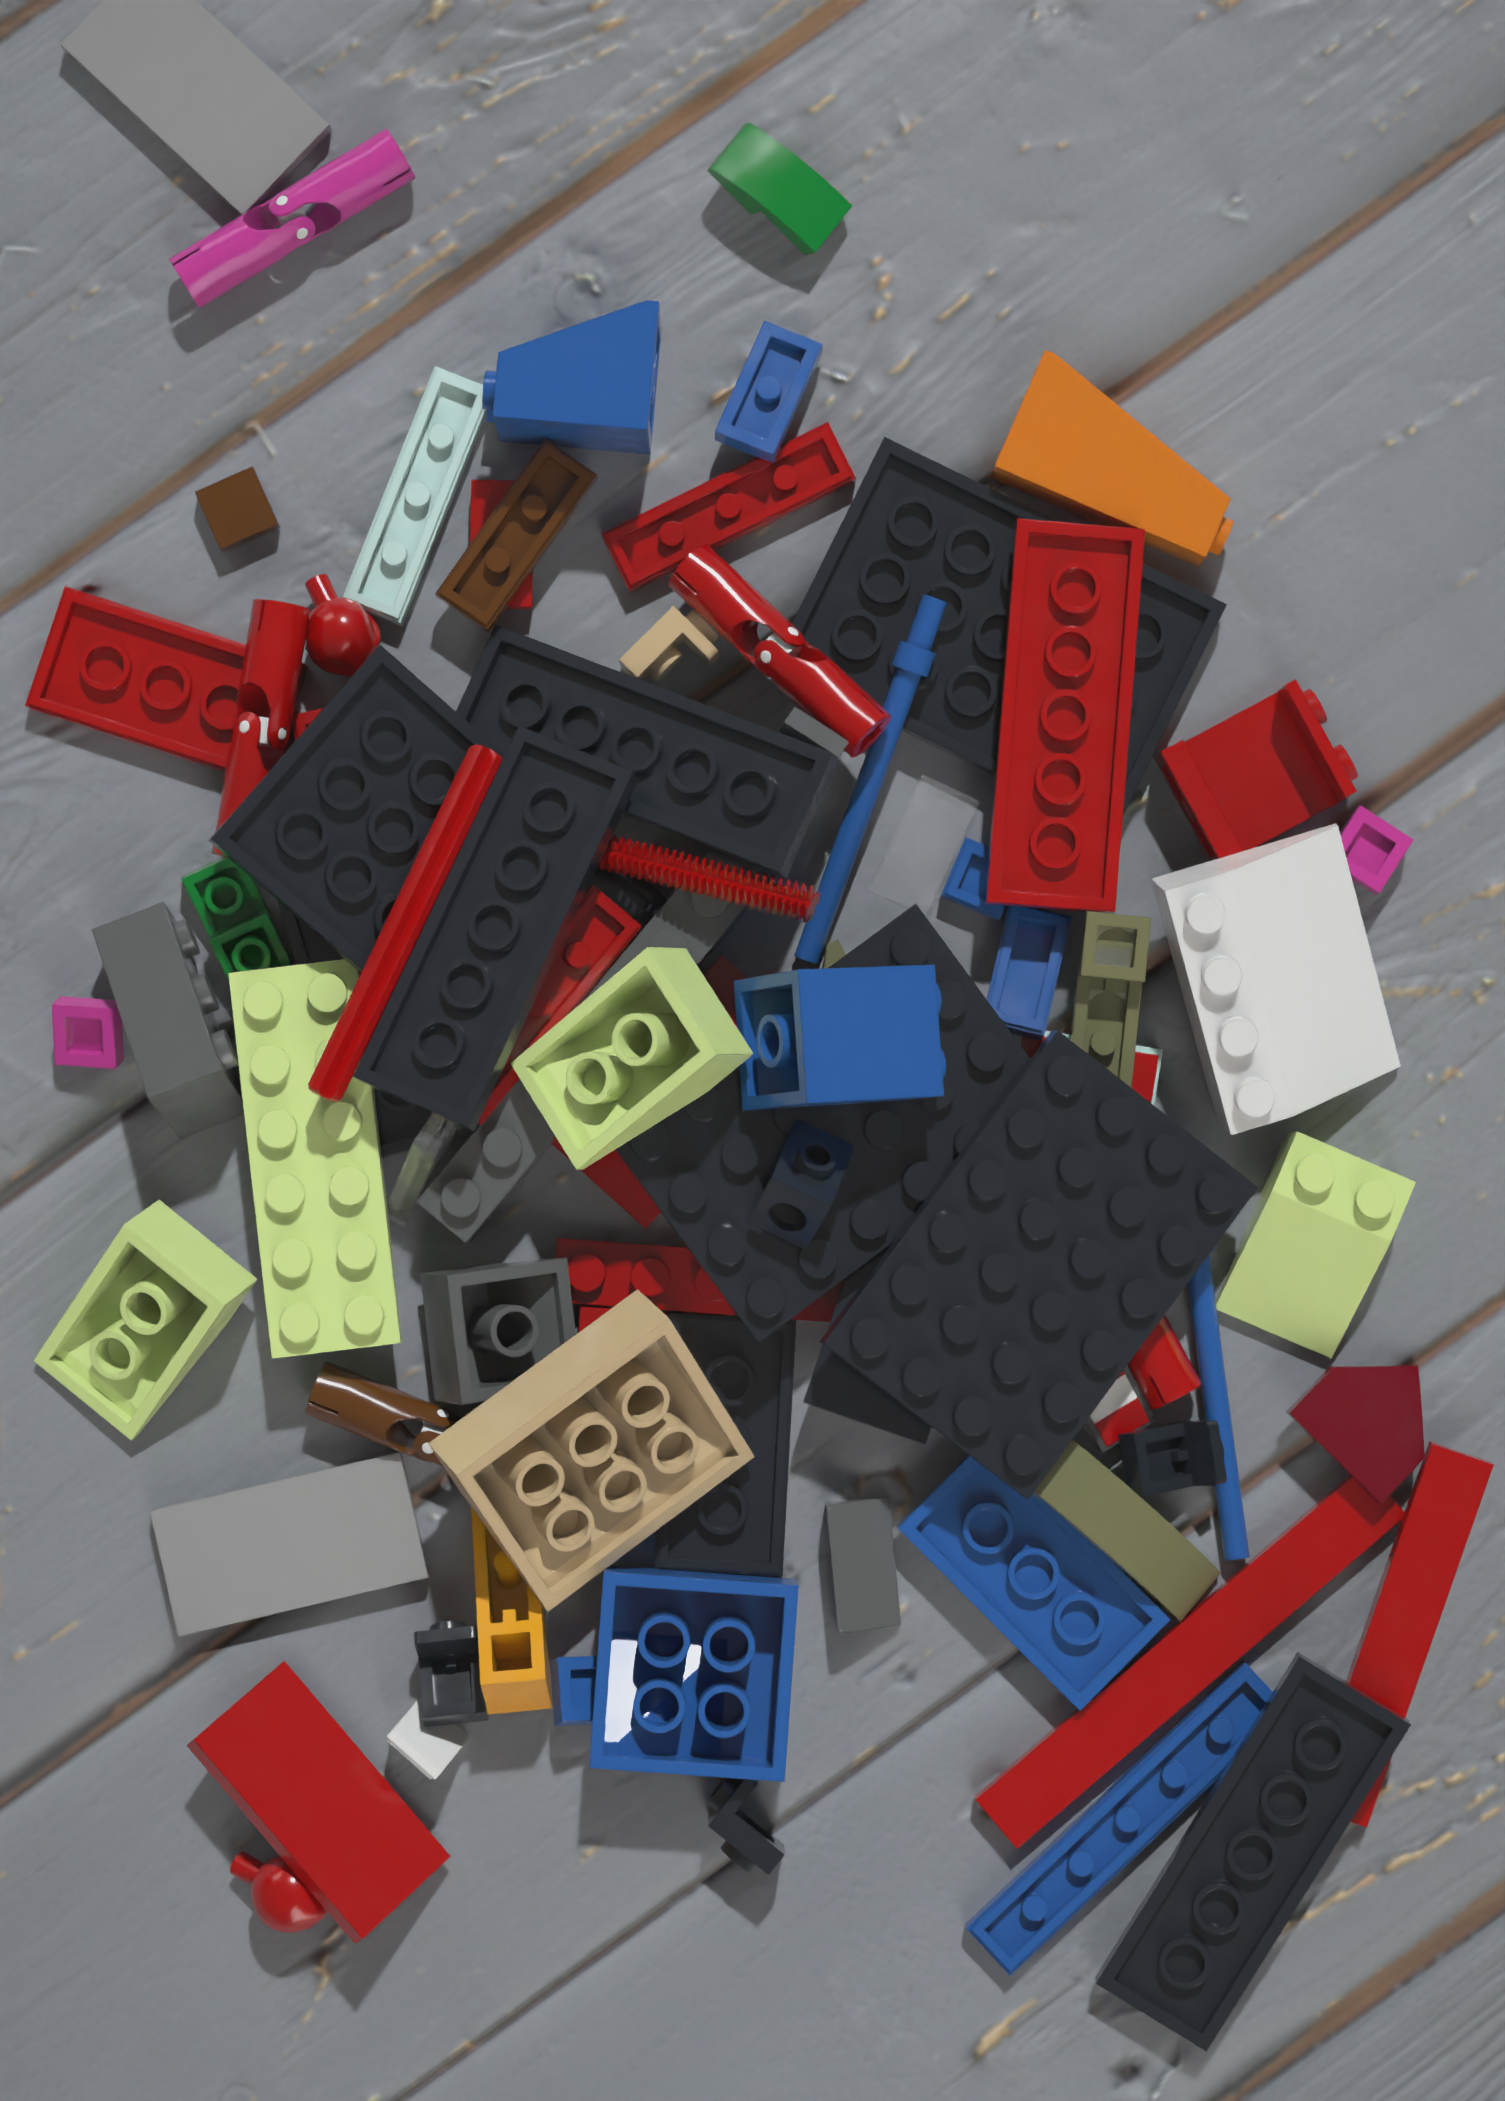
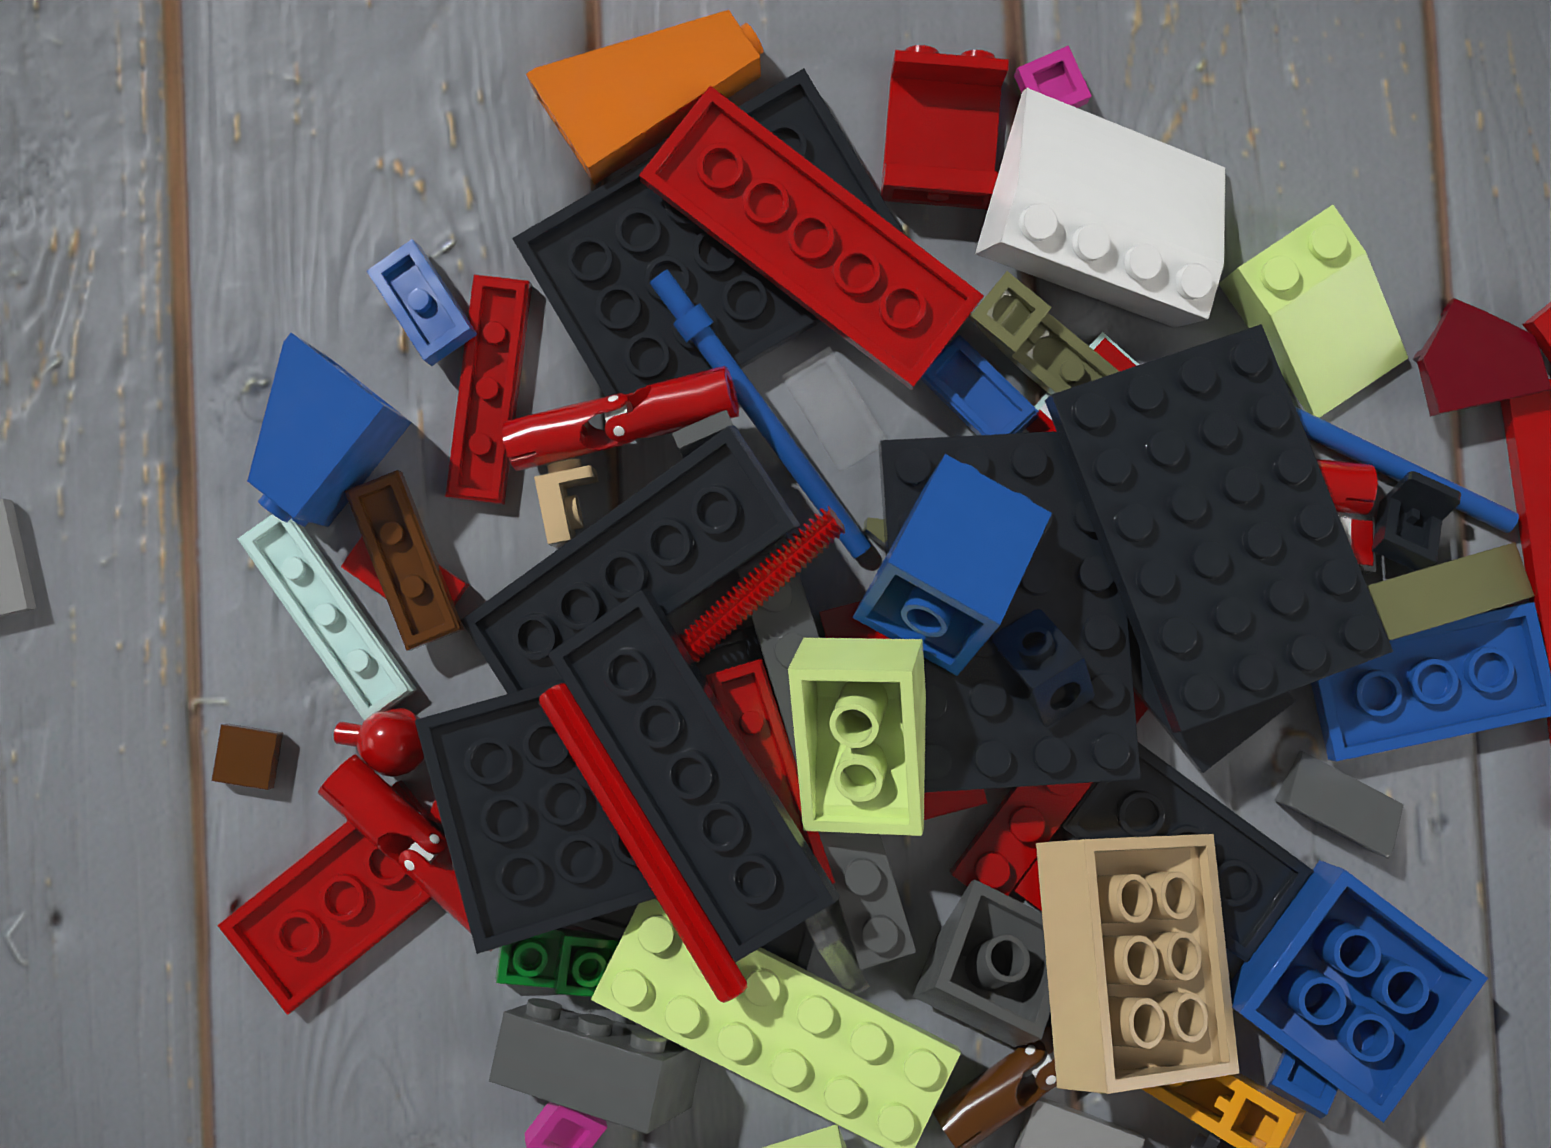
camera: 50 degrees left, 0 degrees up
dark pink piece [169,128,415,308] -> none
black bracket [706,1778,785,1875] -> none
green slope [707,122,852,255] -> none
blue tile [940,837,1006,922] -> none

